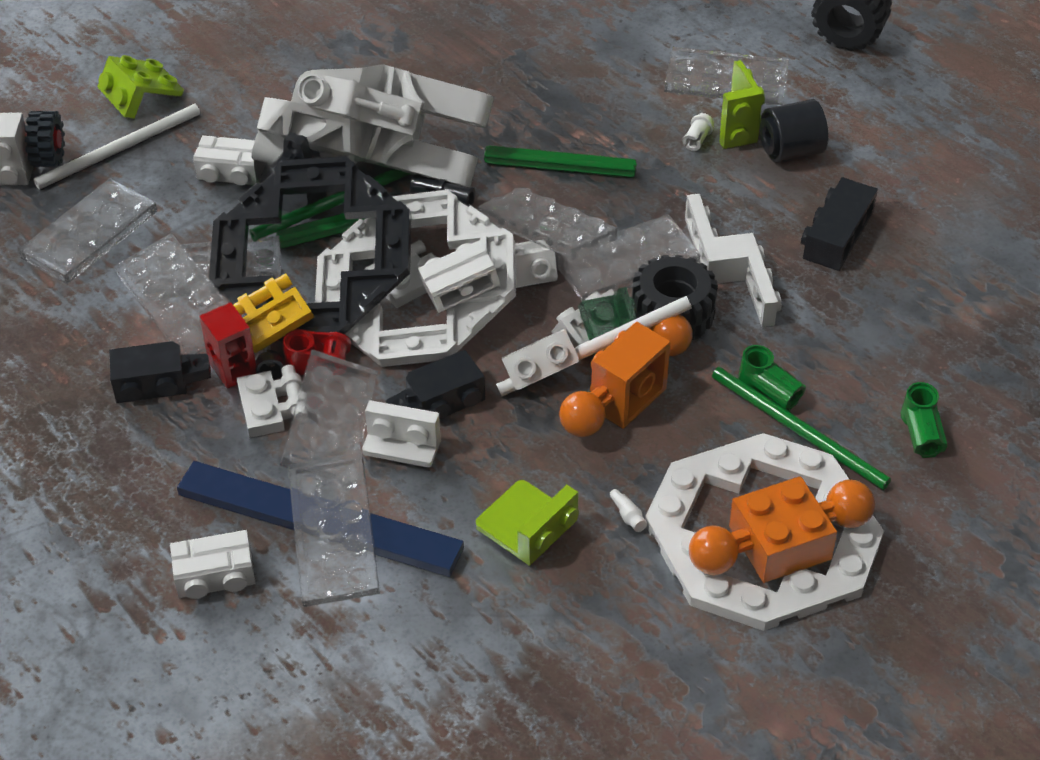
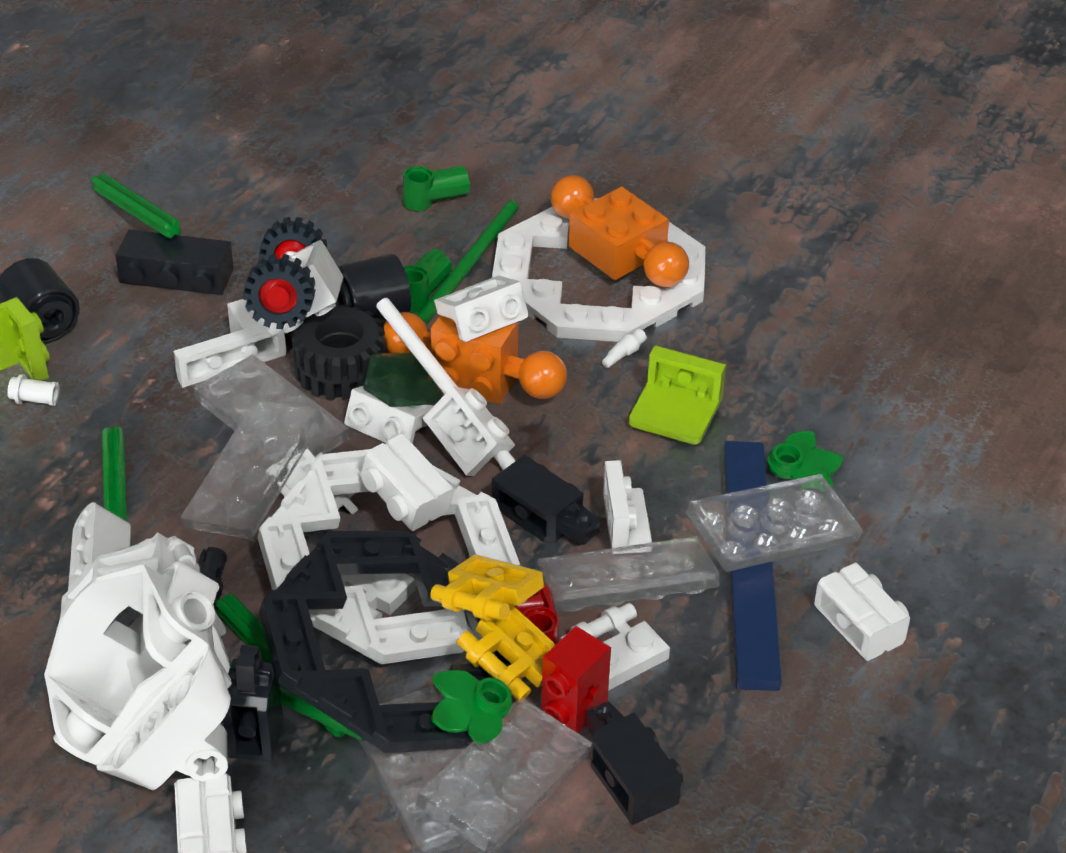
camera: 110 degrees left, 5 degrees down
none -> green axle [91,172,182,239]
none -> brick [243,217,343,336]
none -> black piece [335,254,411,323]
none -> yellow plate [431,554,544,621]
none -> green plate [431,670,512,744]
none -> white bracket [434,276,528,342]
none -> green plate [767,431,844,492]

